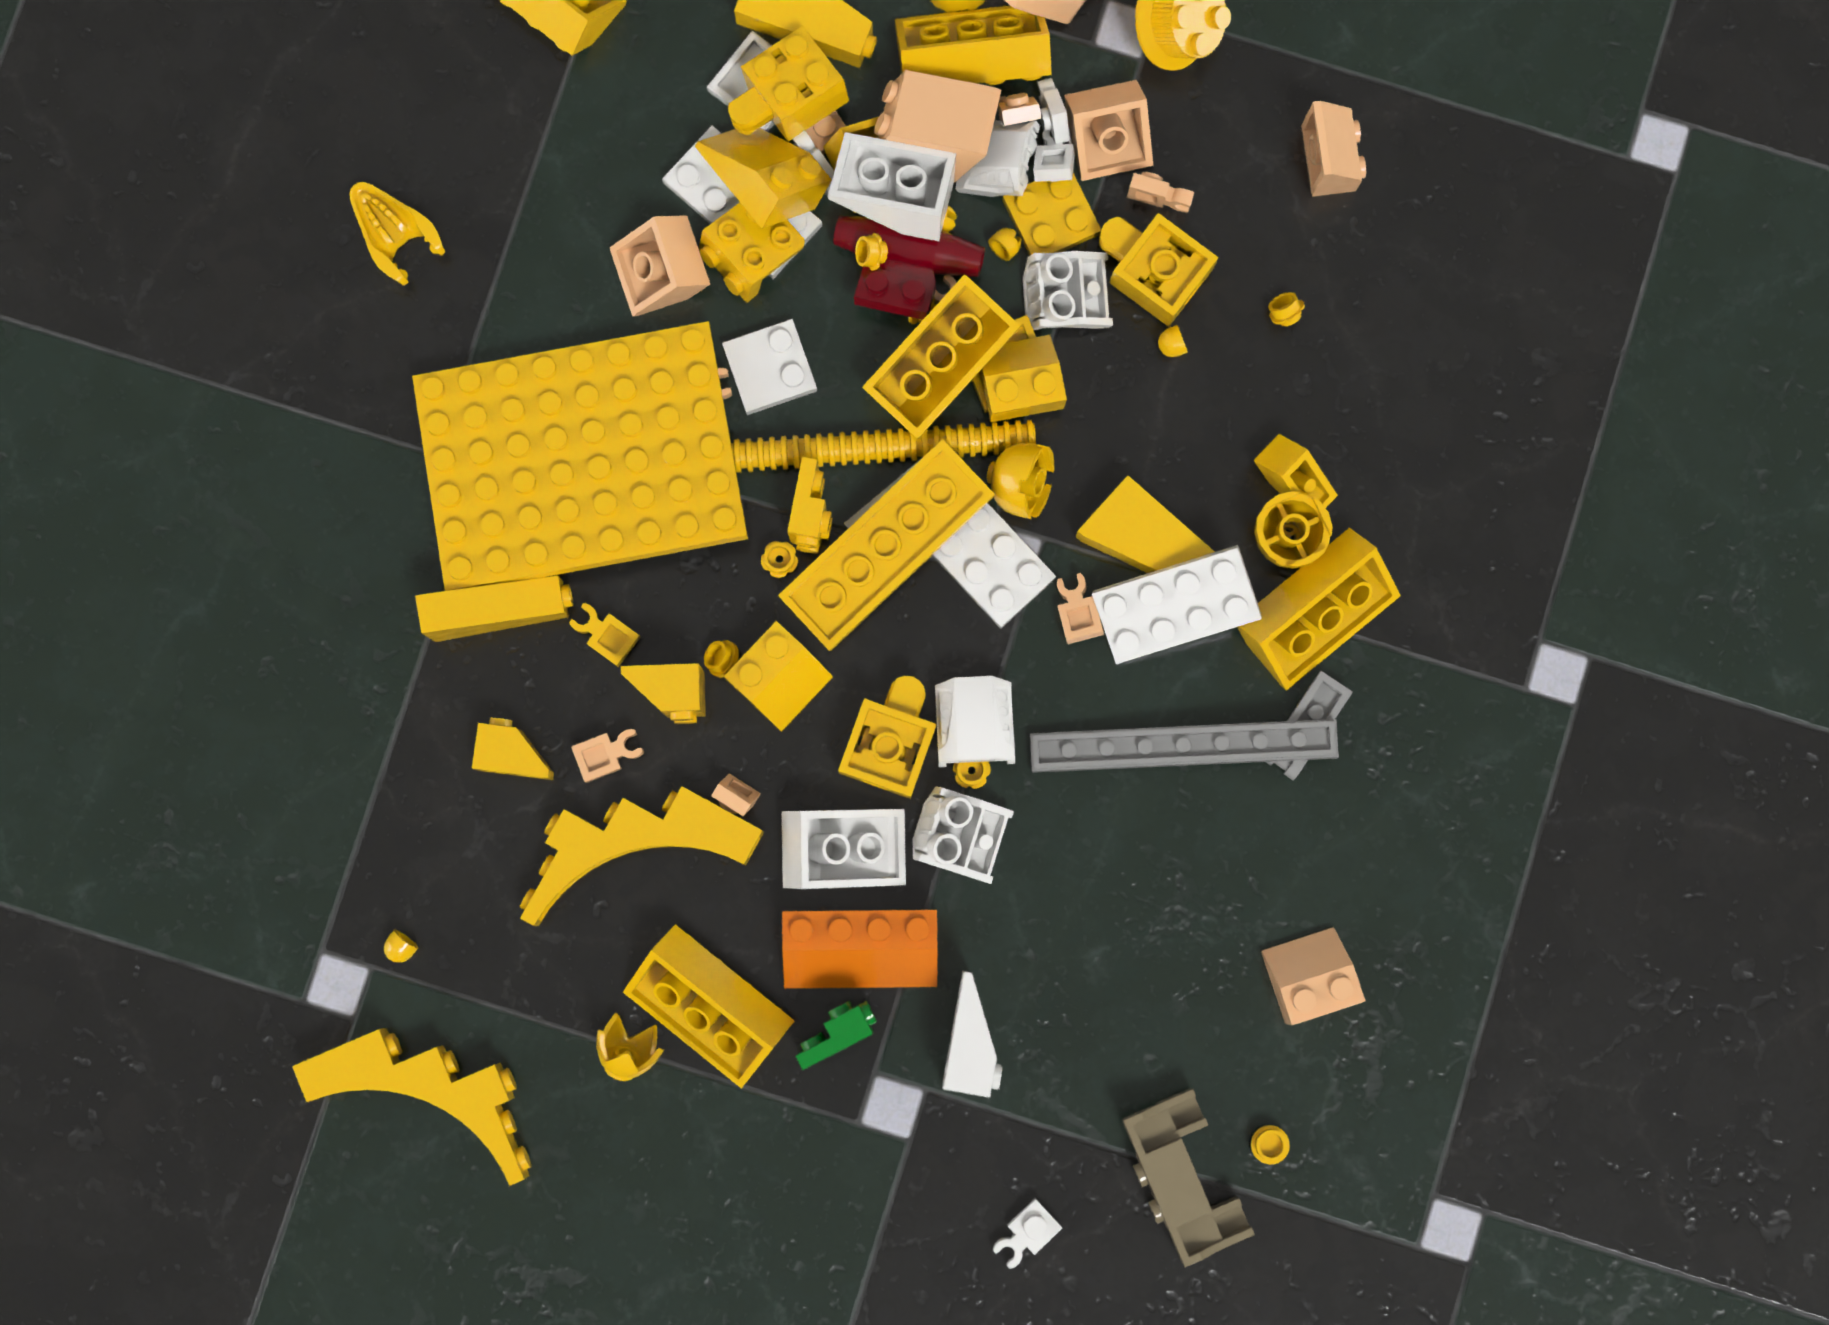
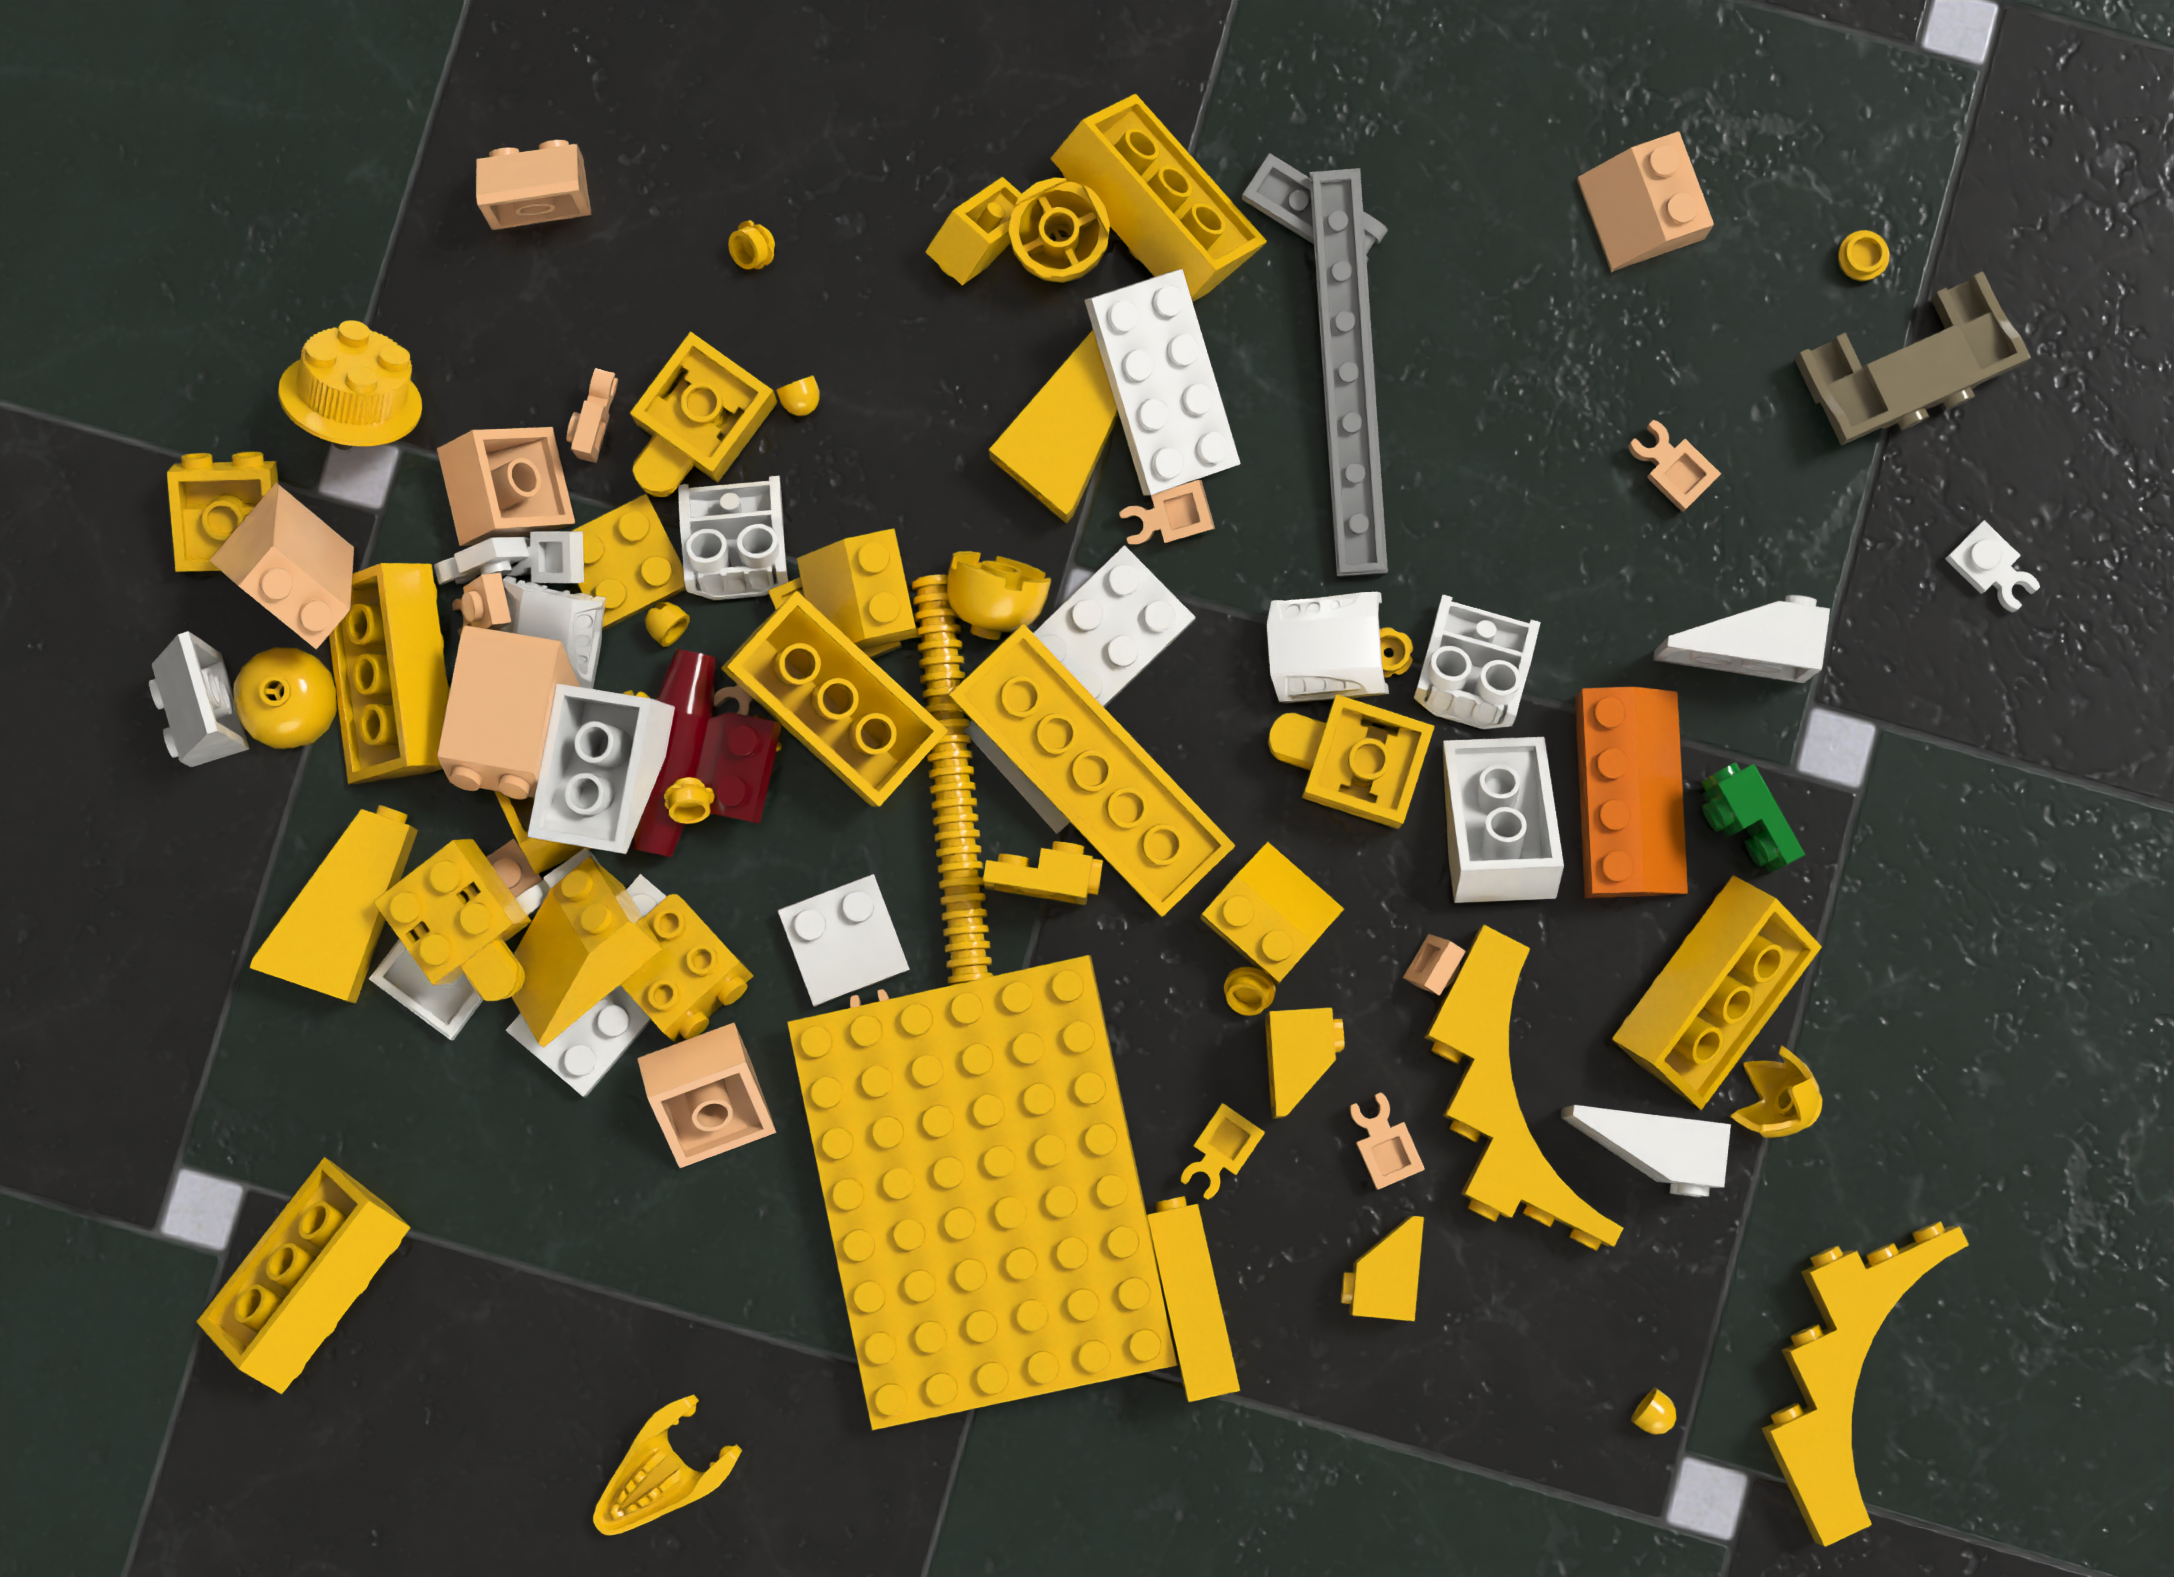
camera: 90 degrees left, 0 degrees up
yellow plate [761,541,798,578] -> none
none -> white slope [1561,1105,1731,1197]
none -> light nougat plate [1628,420,1721,512]

